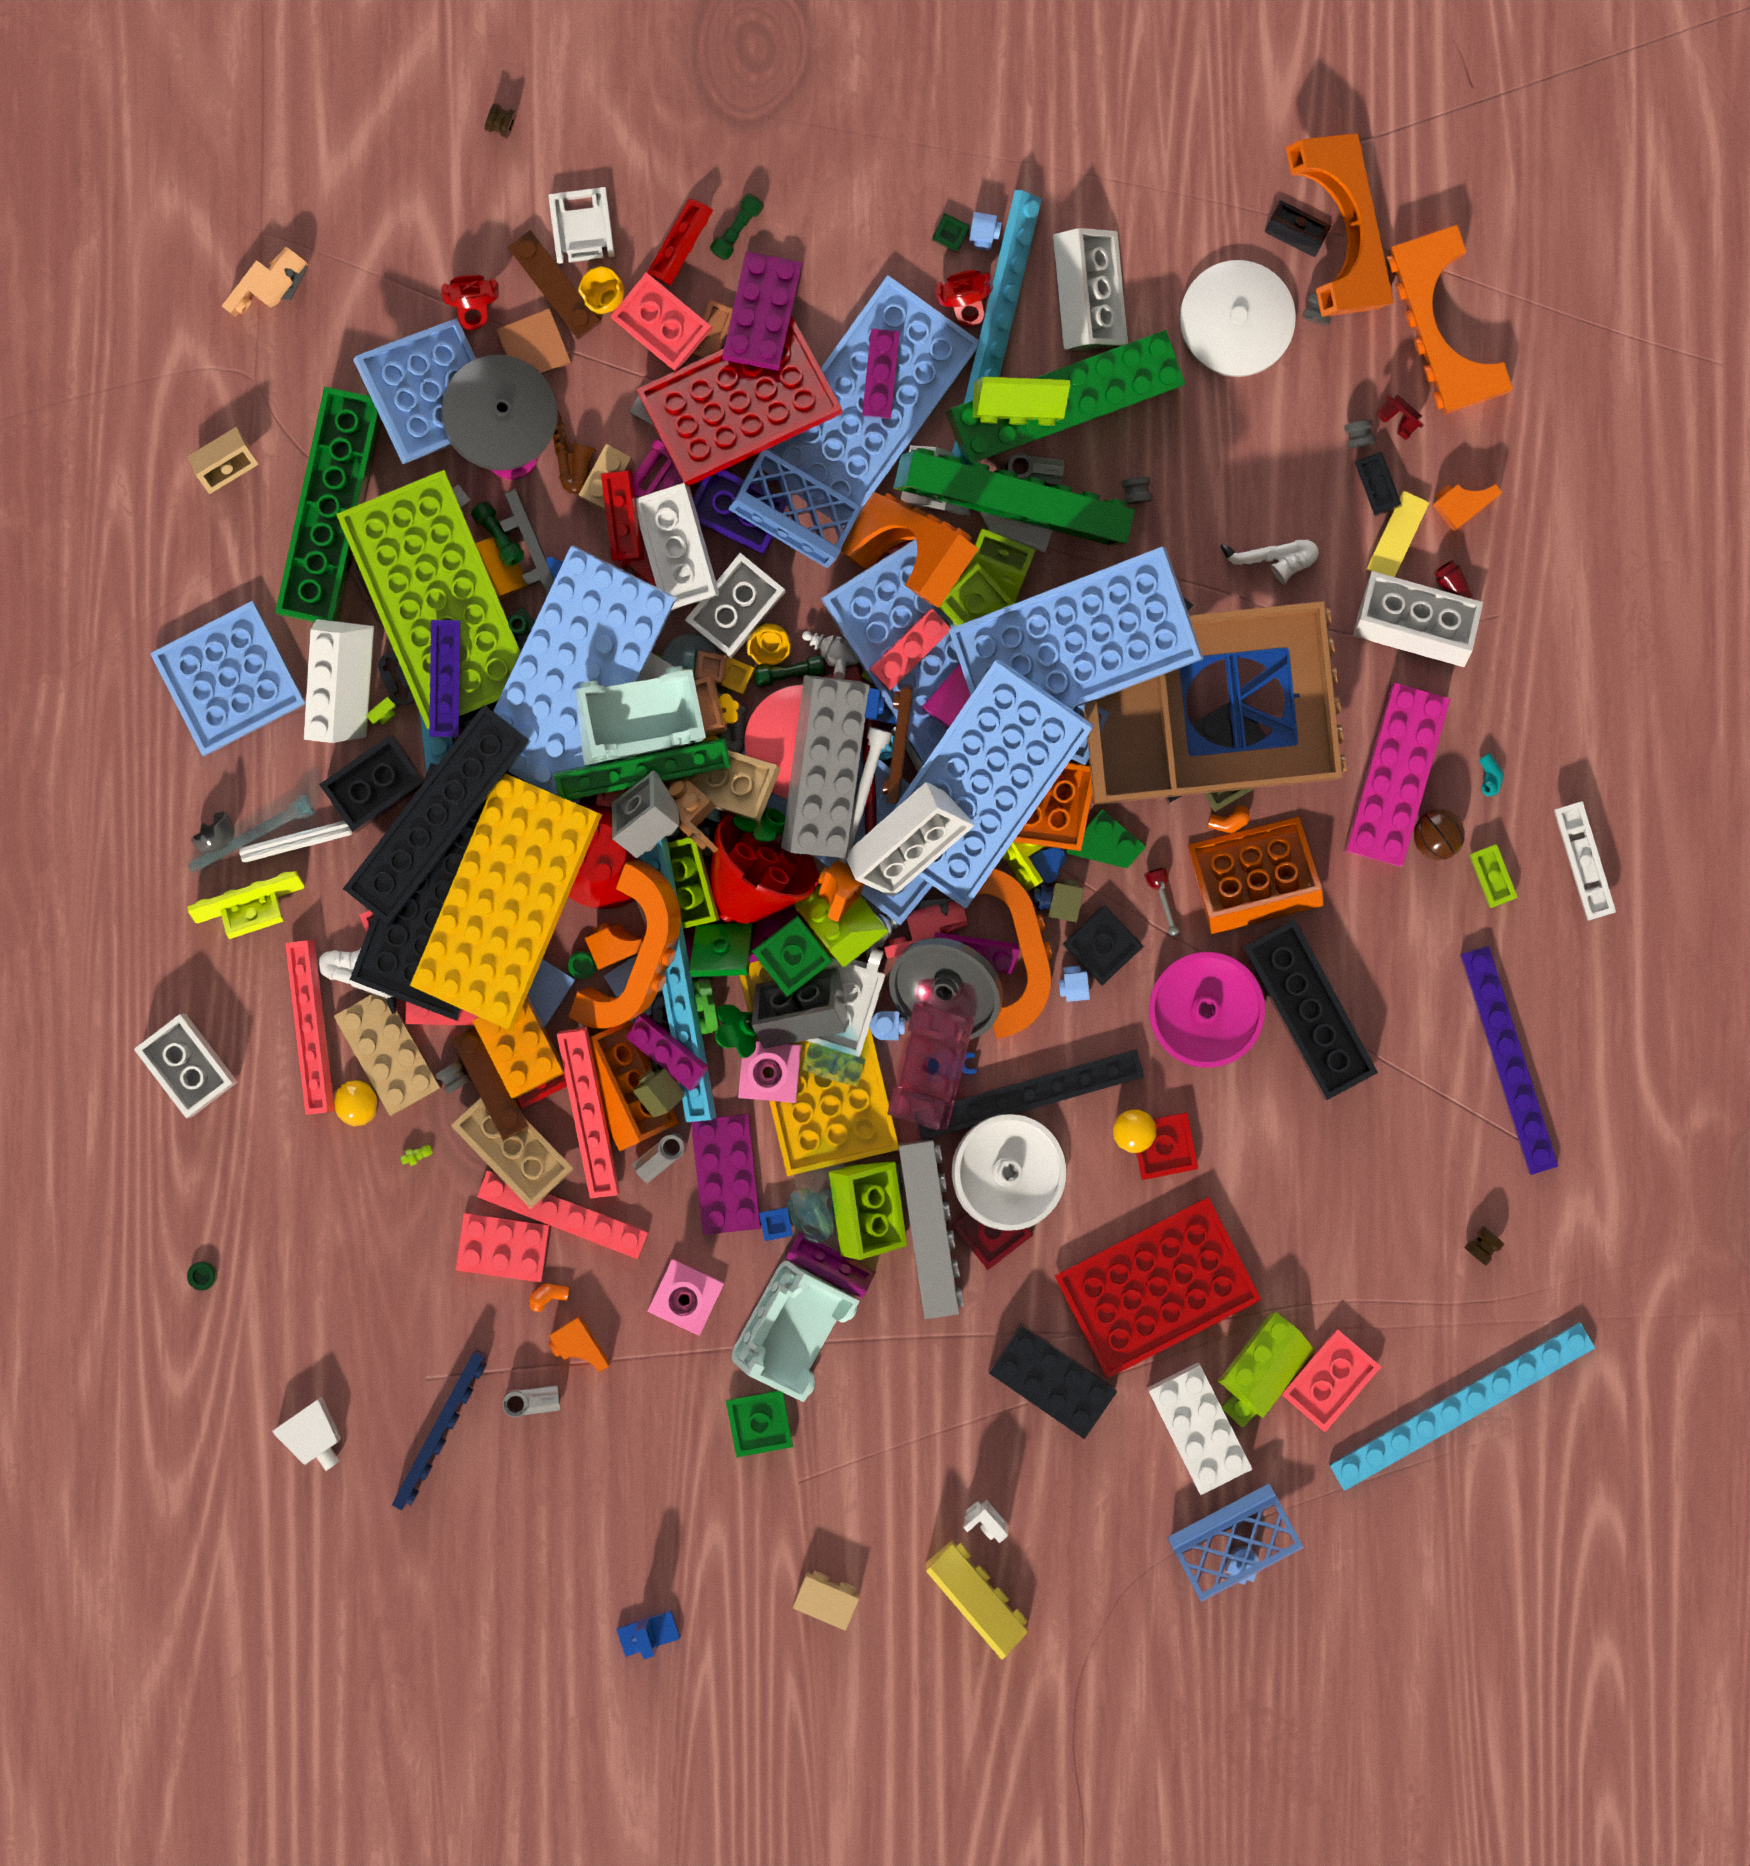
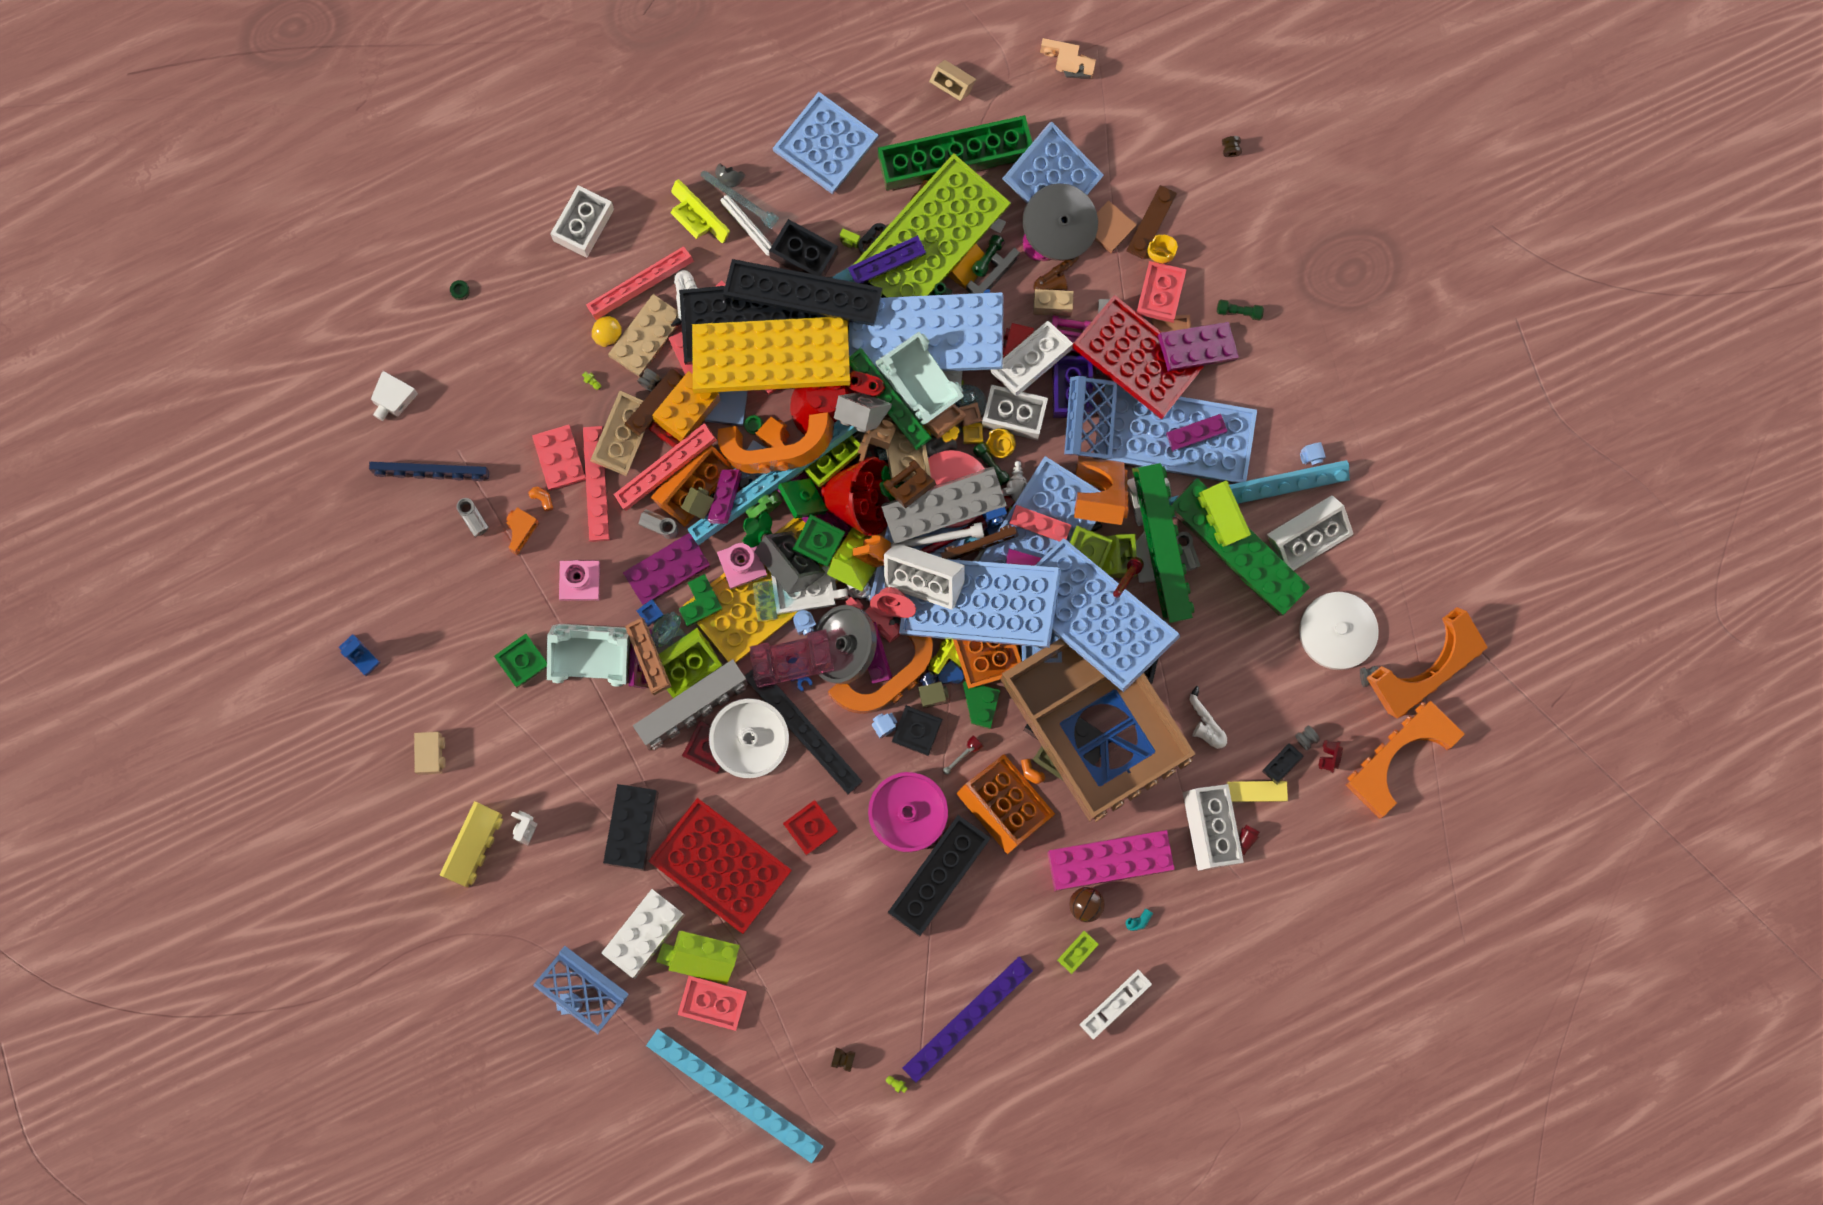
camera: 60 degrees right, 10 degrees down
white slope [304,619,374,743] -> none
red tile [441,274,499,330] -> none
white container [548,187,615,264] -> none
red plate [601,470,643,561] -> none
red plate [647,198,713,285] -> none
dark green tile [932,213,970,253] -> none
red tile [935,270,993,327] -> none
yellow hair [1113,1109,1157,1153] -> none
dark grey wheel [1121,477,1153,505] -> none
black slope [1265,200,1331,257] -> none
orange arch [1433,484,1503,531] -> none
none -> nougat tile [625,618,671,695]
none -> green plate [679,574,723,627]
none -> red plate [847,371,885,397]
none -> coral piece [870,587,916,618]
none -> reddish brown plate [883,460,936,508]
none -> lime piece [886,1076,908,1093]
none -> dark red piece [1113,557,1144,598]

